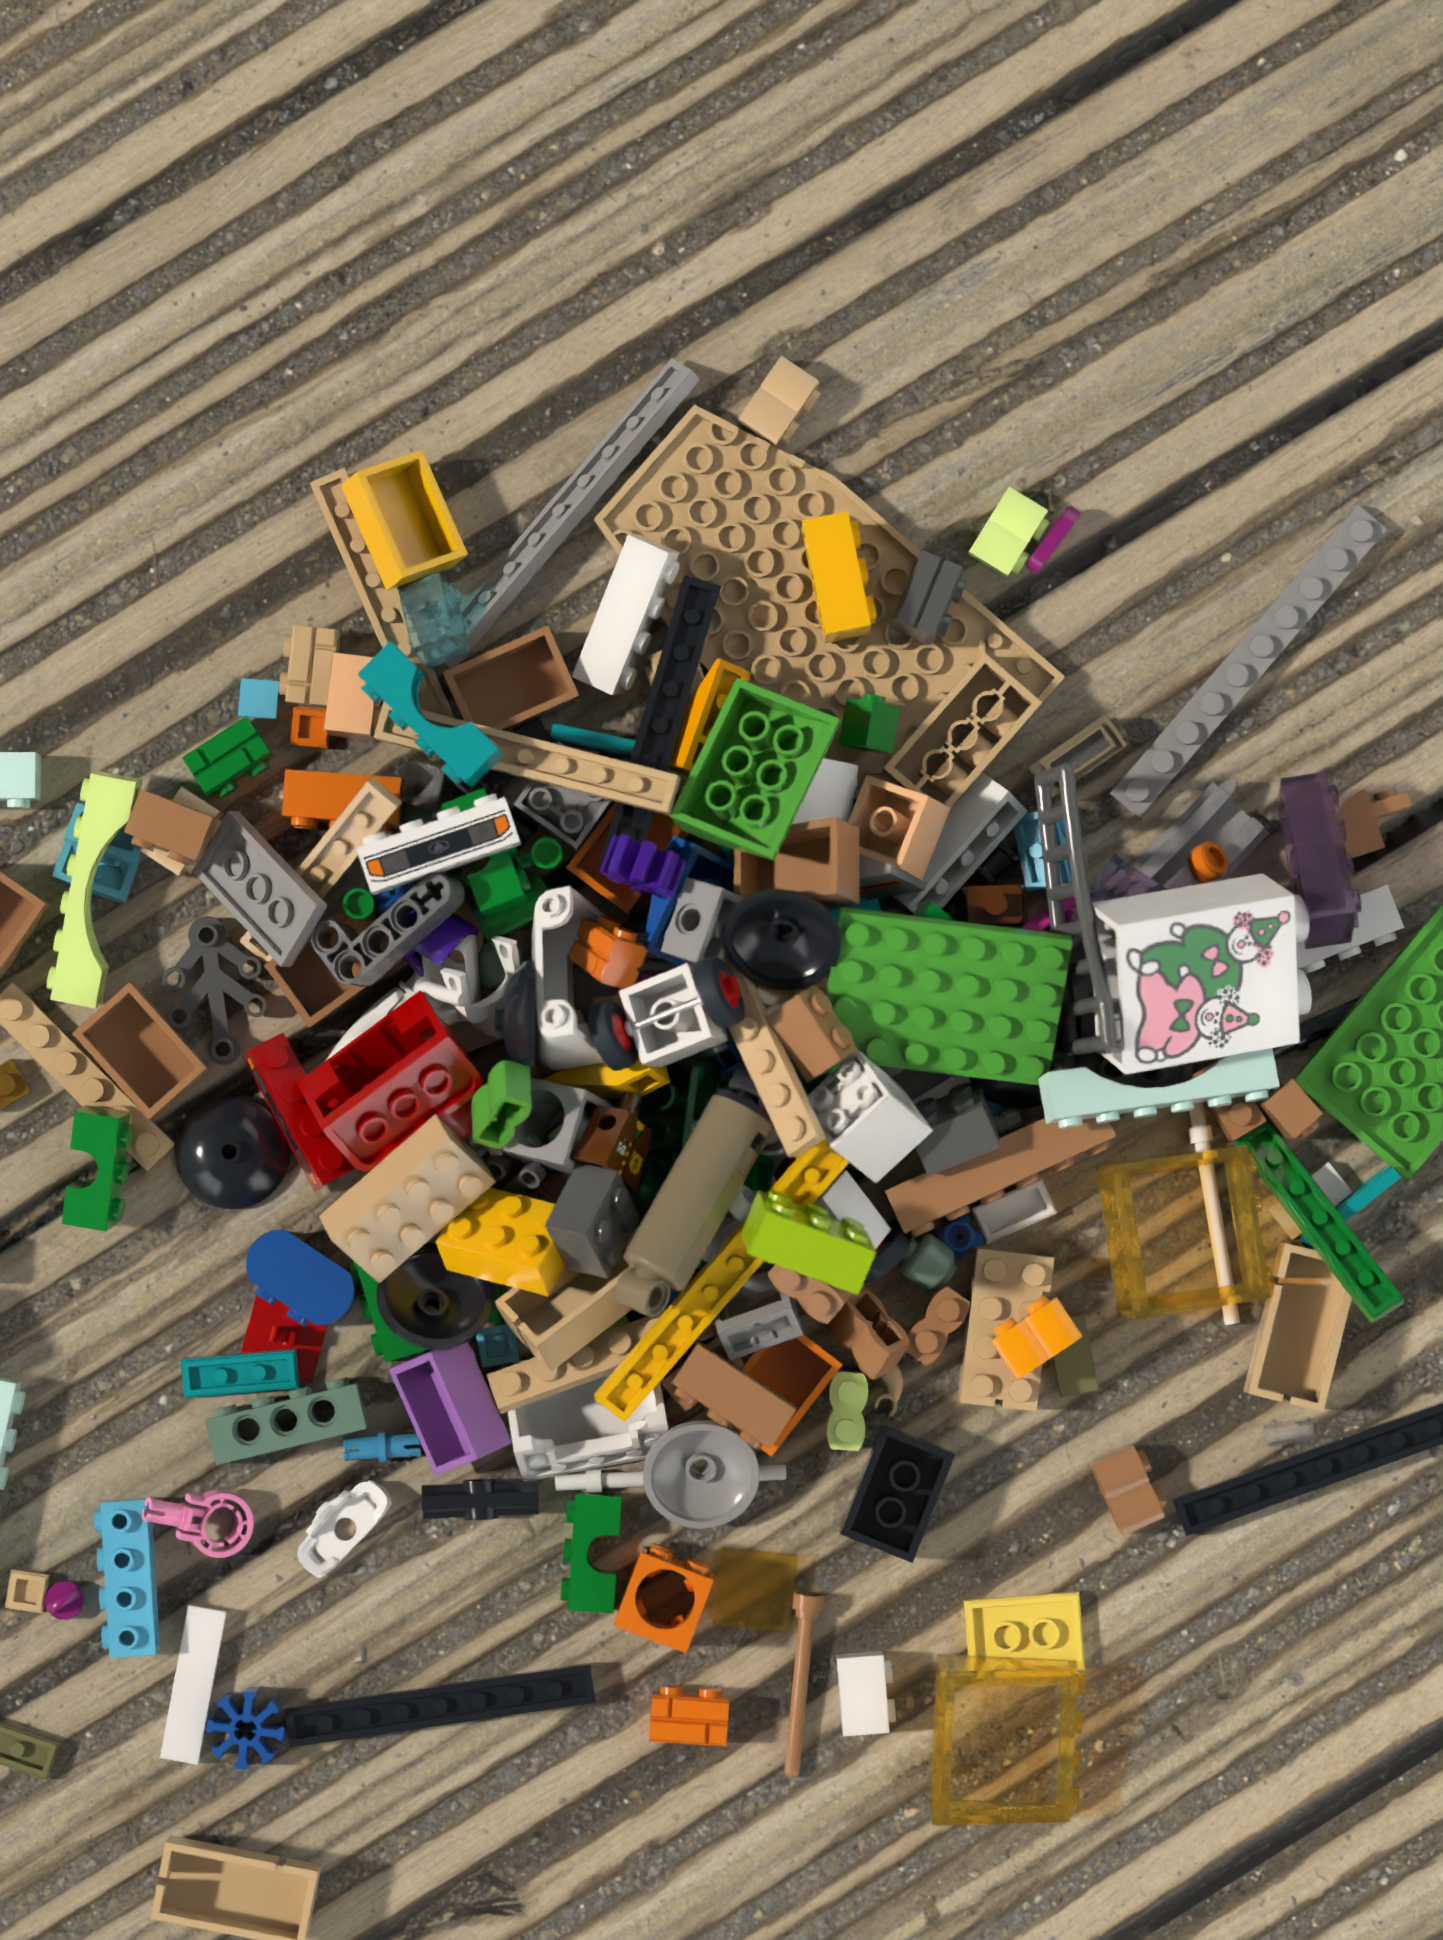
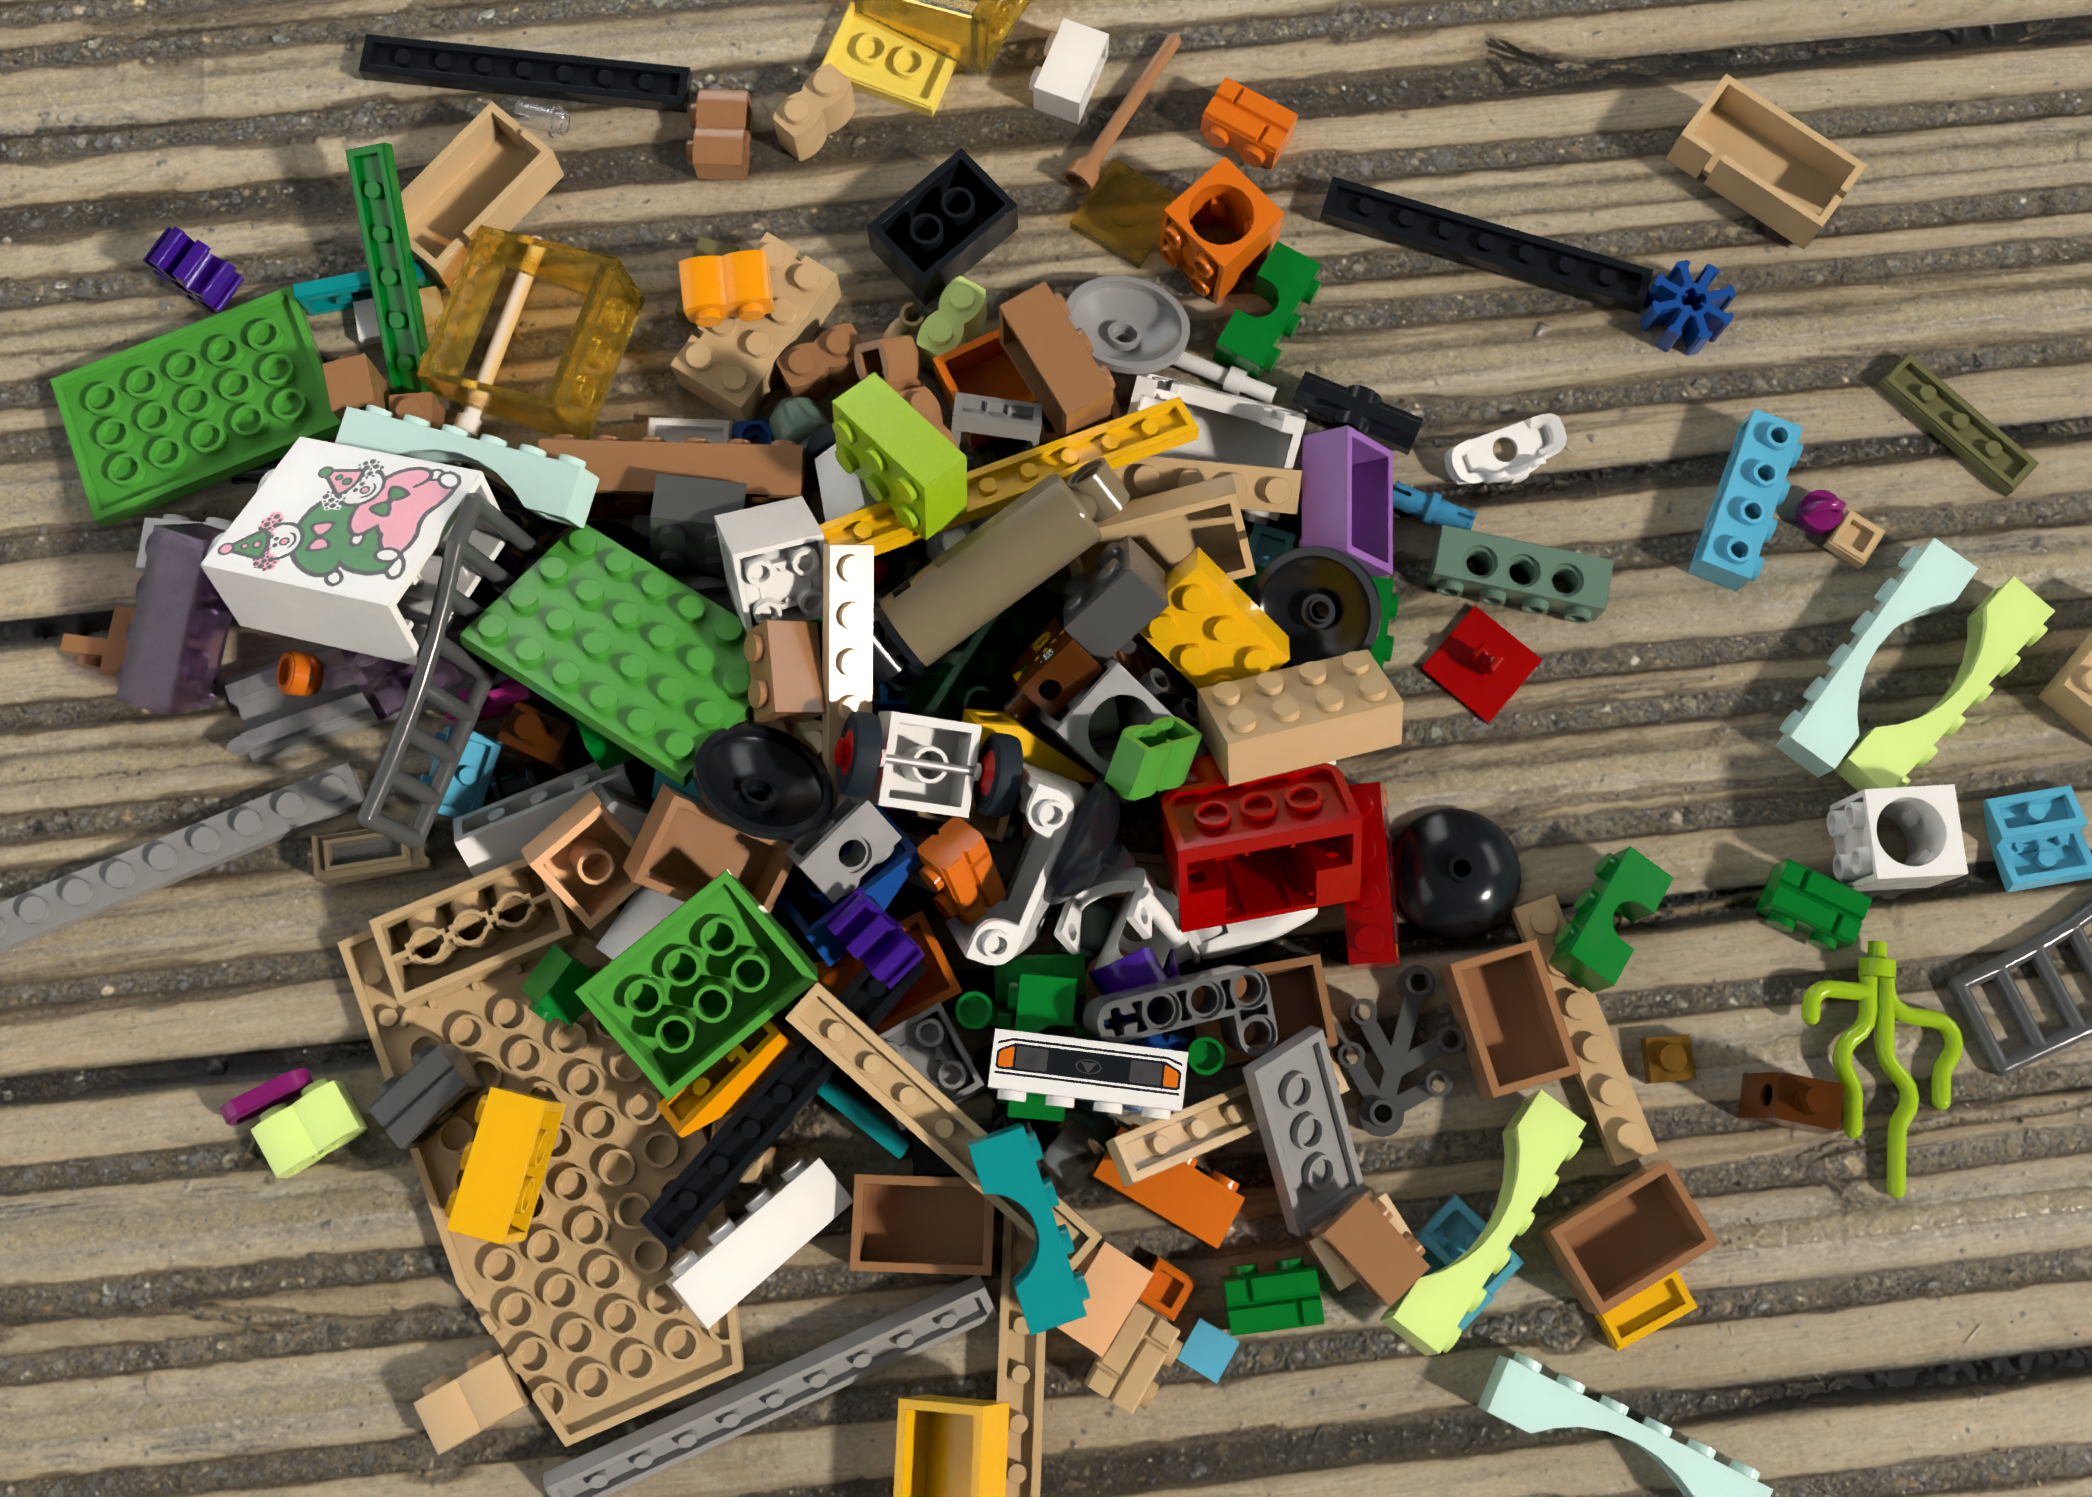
camera: 155 degrees left, 10 degrees down
bright pink pin [142,1489,254,1558] -> none
white tile [160,1604,227,1765] -> none
teal tile [180,1348,300,1398] -> none
blue brick [246,1230,356,1327] -> none
clear light blue brick [398,572,470,669] -> none
none -> tan brick [773,63,855,162]

